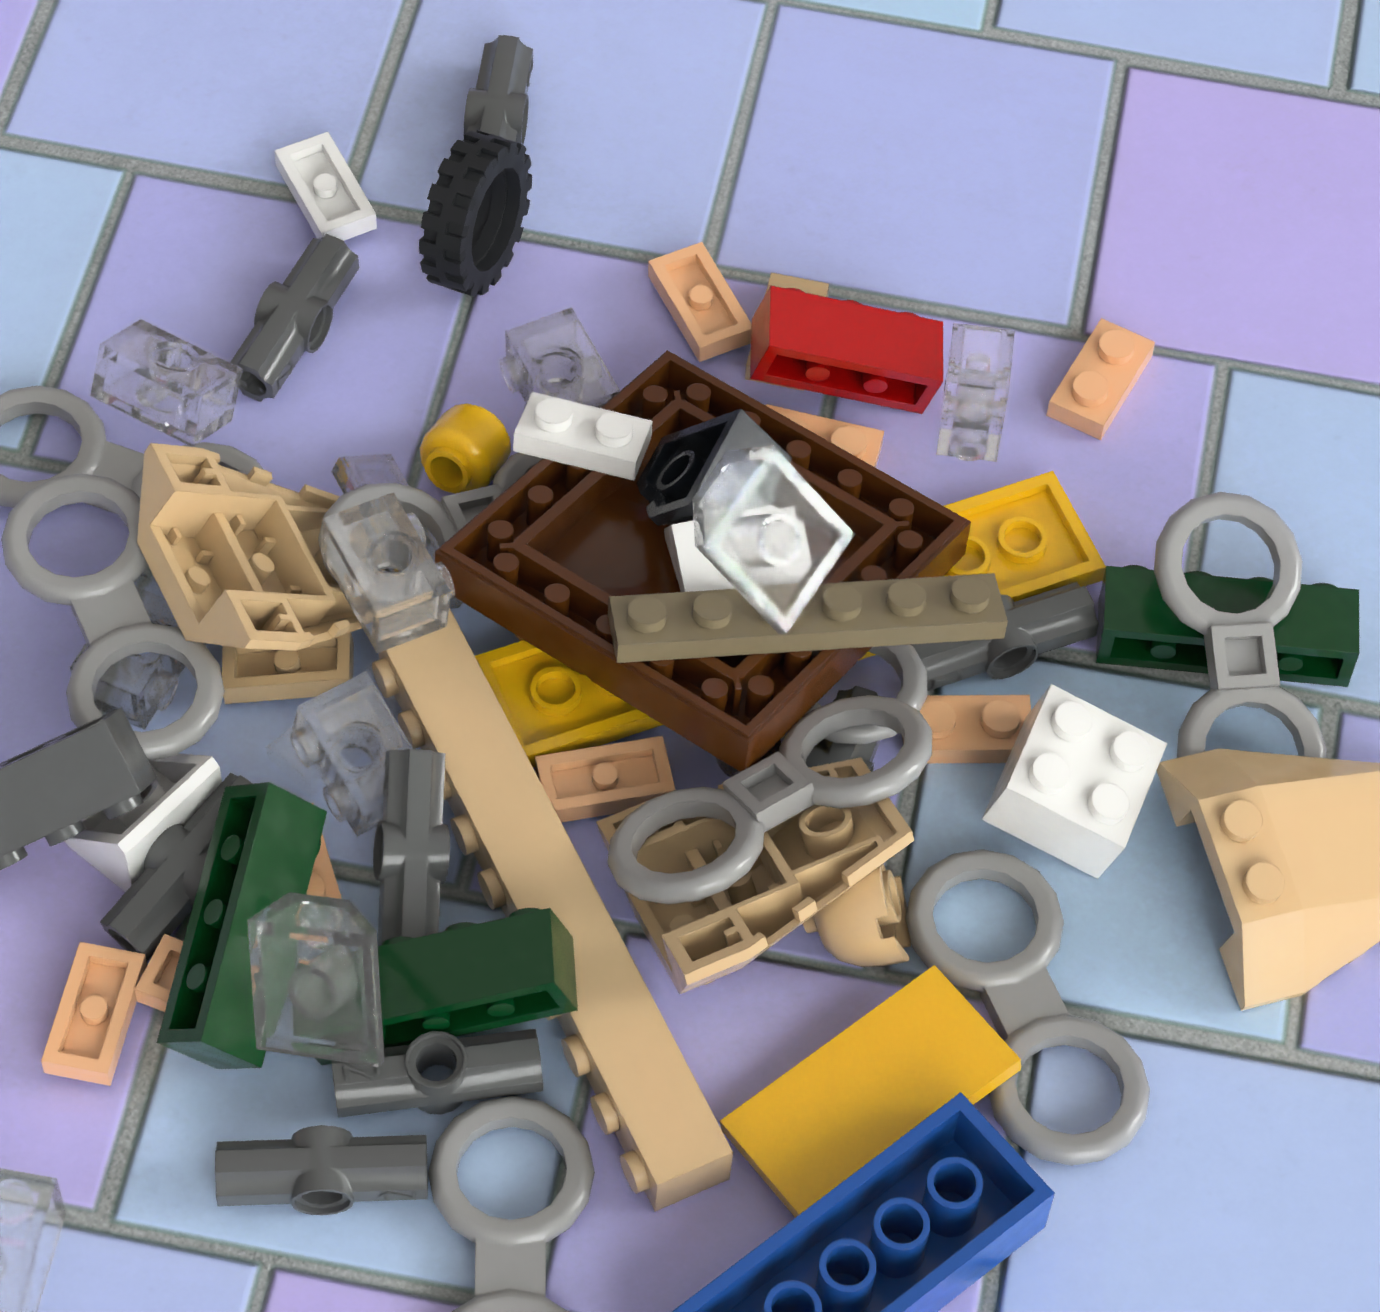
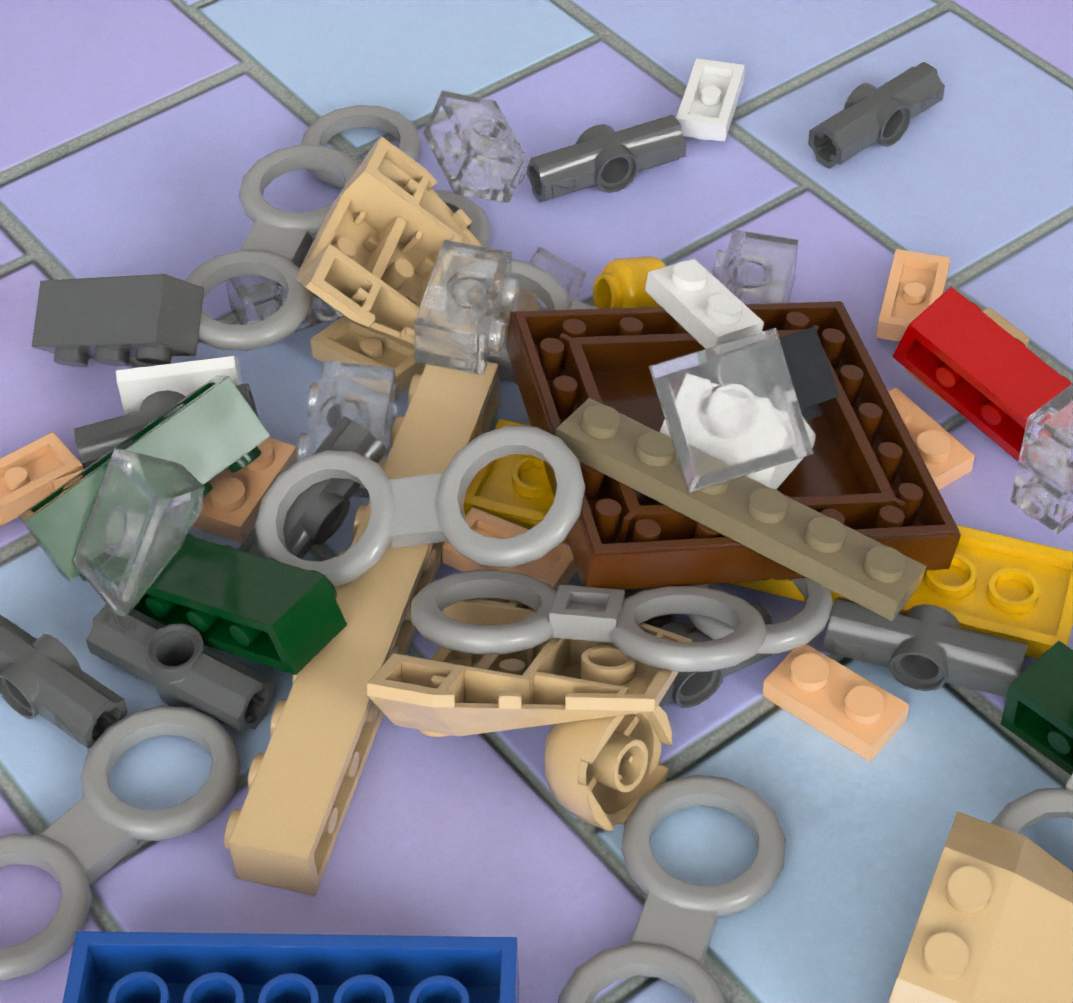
camera: 45 degrees right, 10 degrees down
black tyre [419,130,532,297] -> none
yellow tile [720,965,1021,1218] -> none
white brick [982,684,1167,879] -> none
none -> light grey bar [255,425,585,587]

